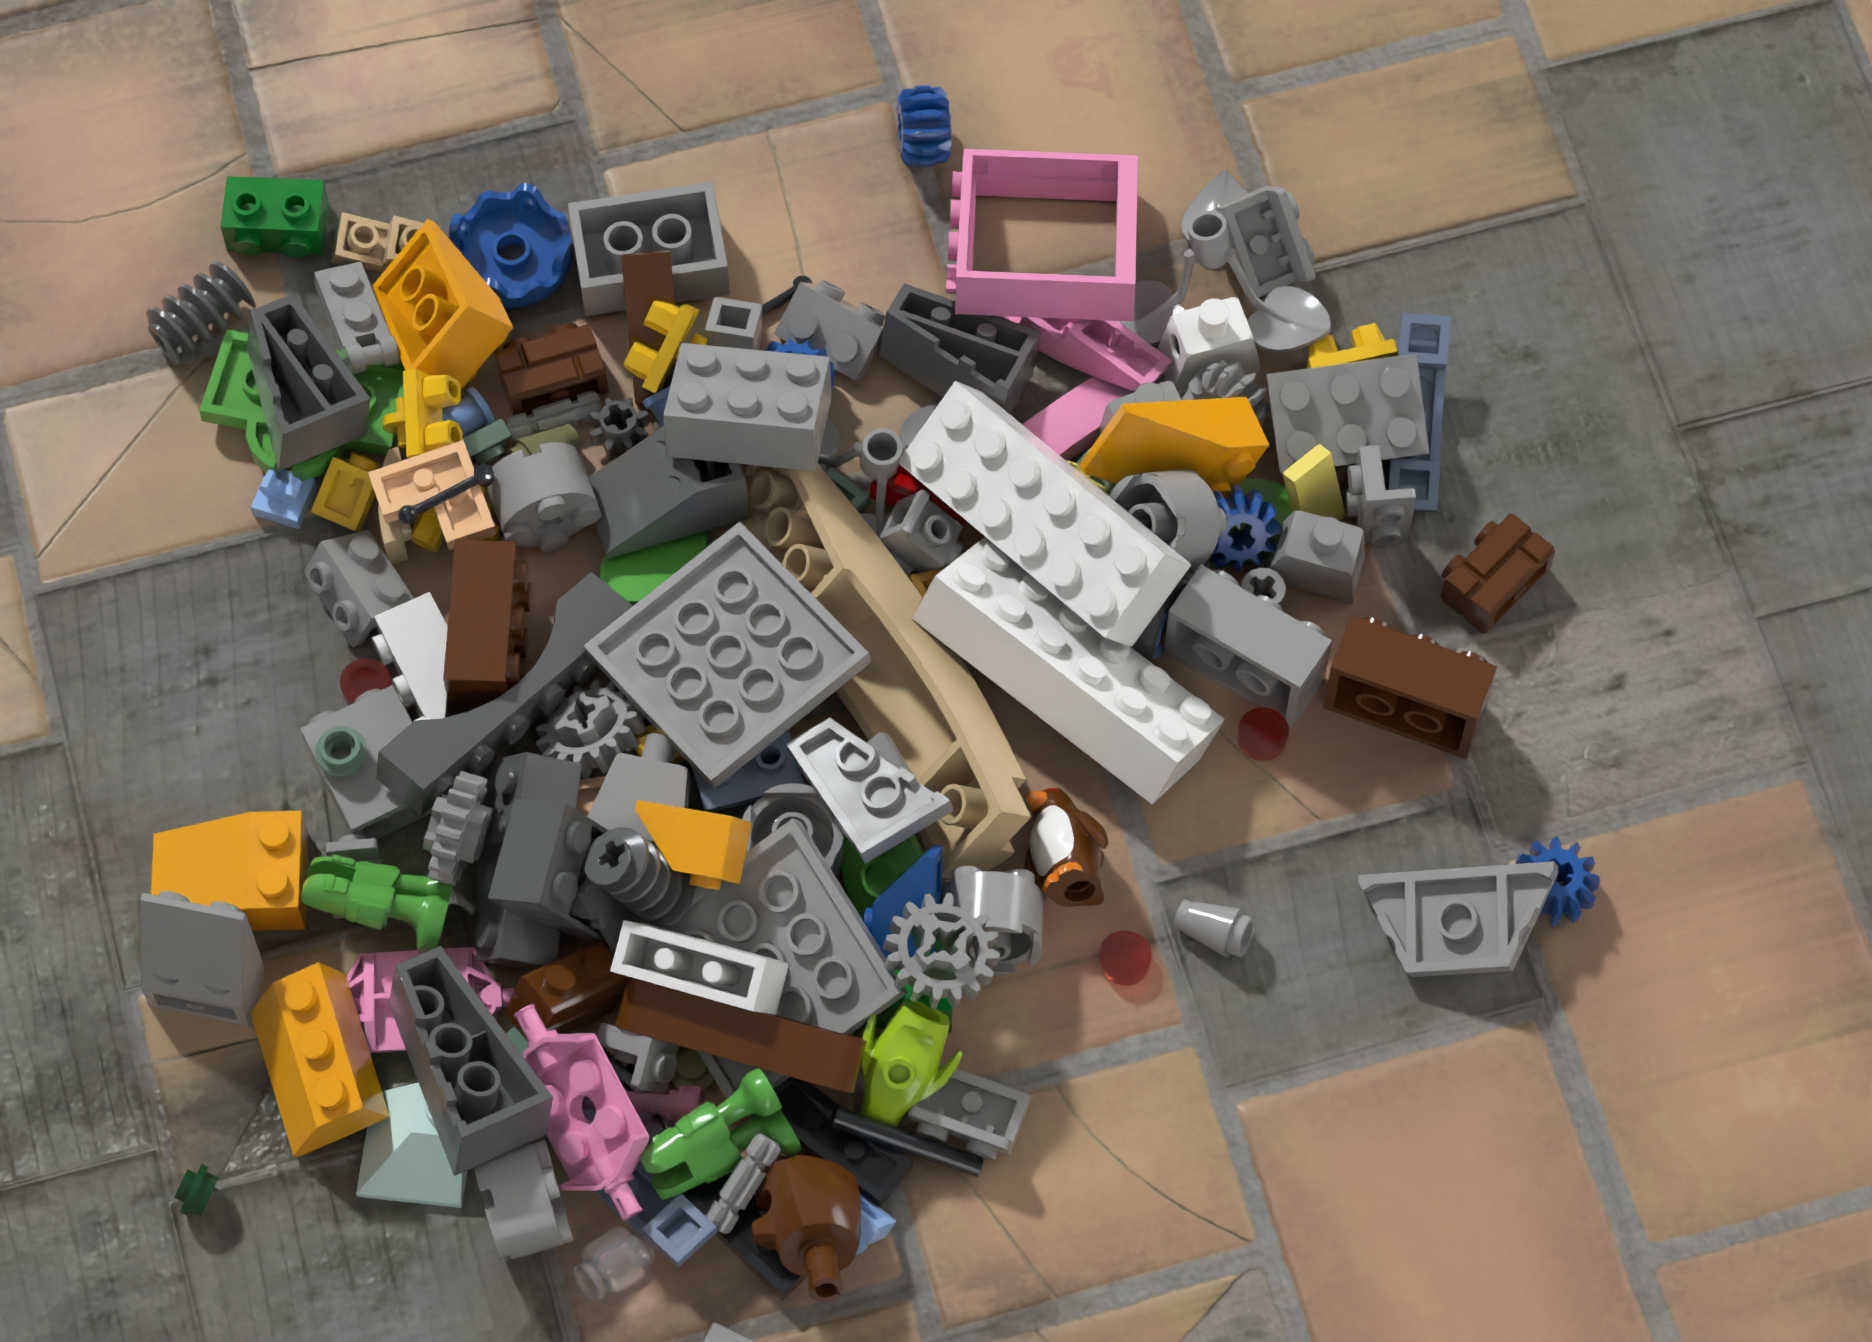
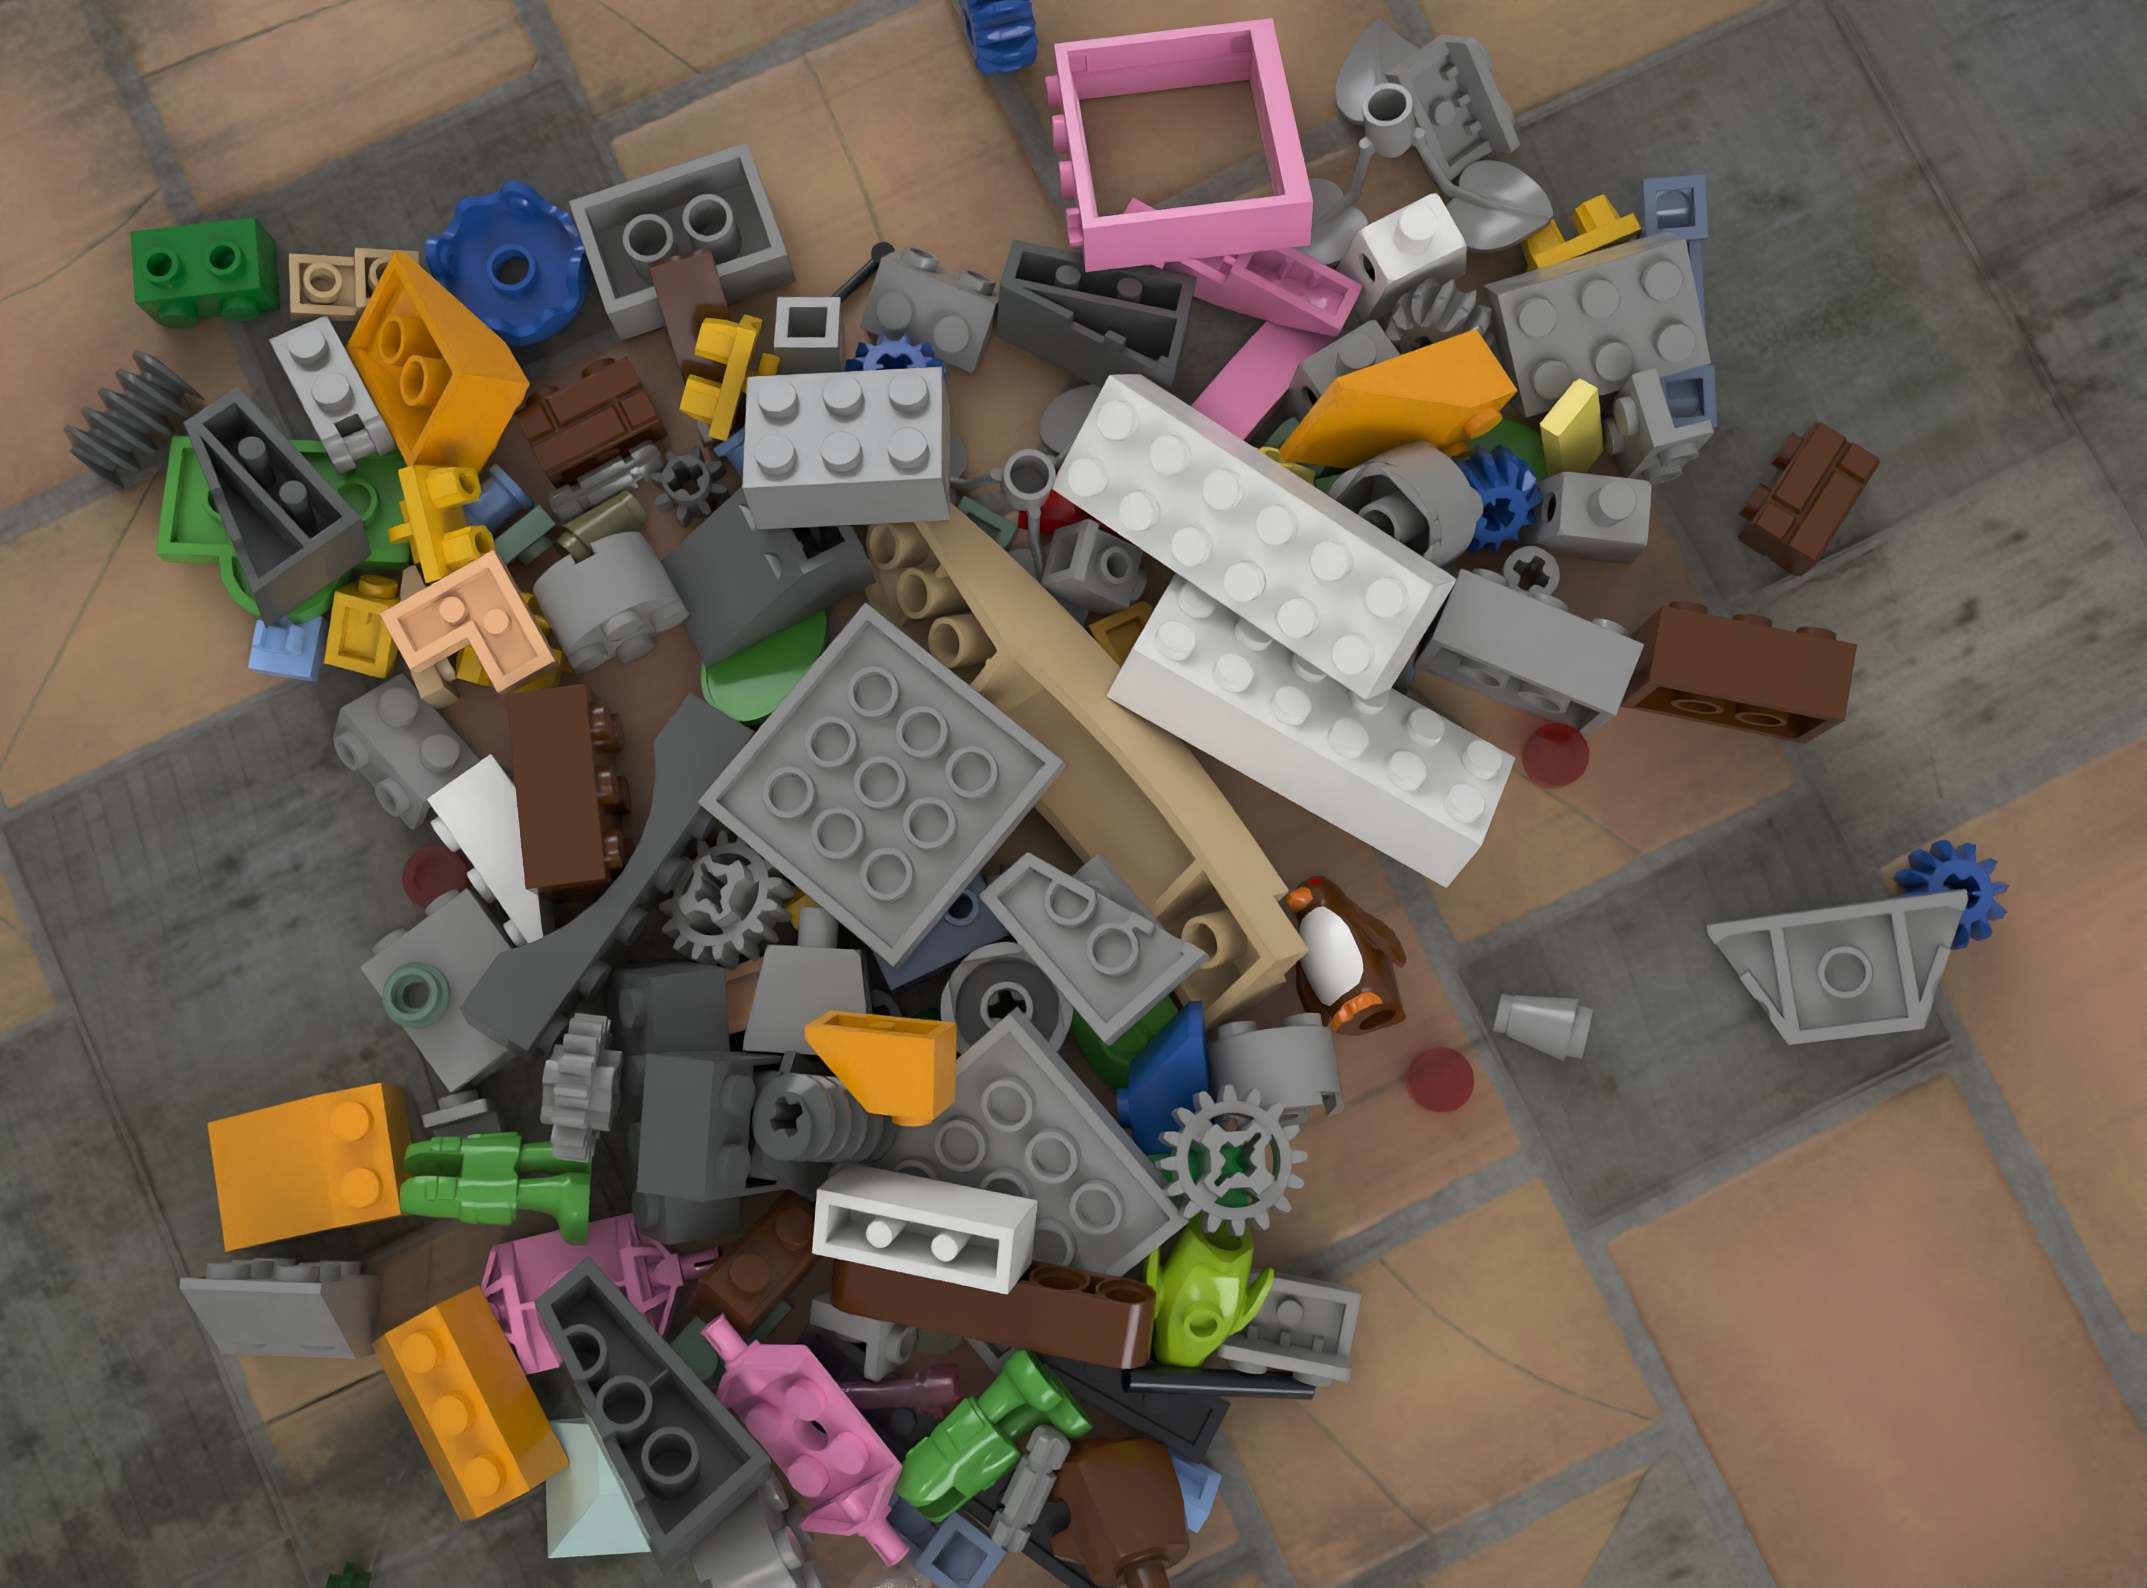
camera: 10 degrees left, 15 degrees up
black hinge [398,464,495,525] -> none

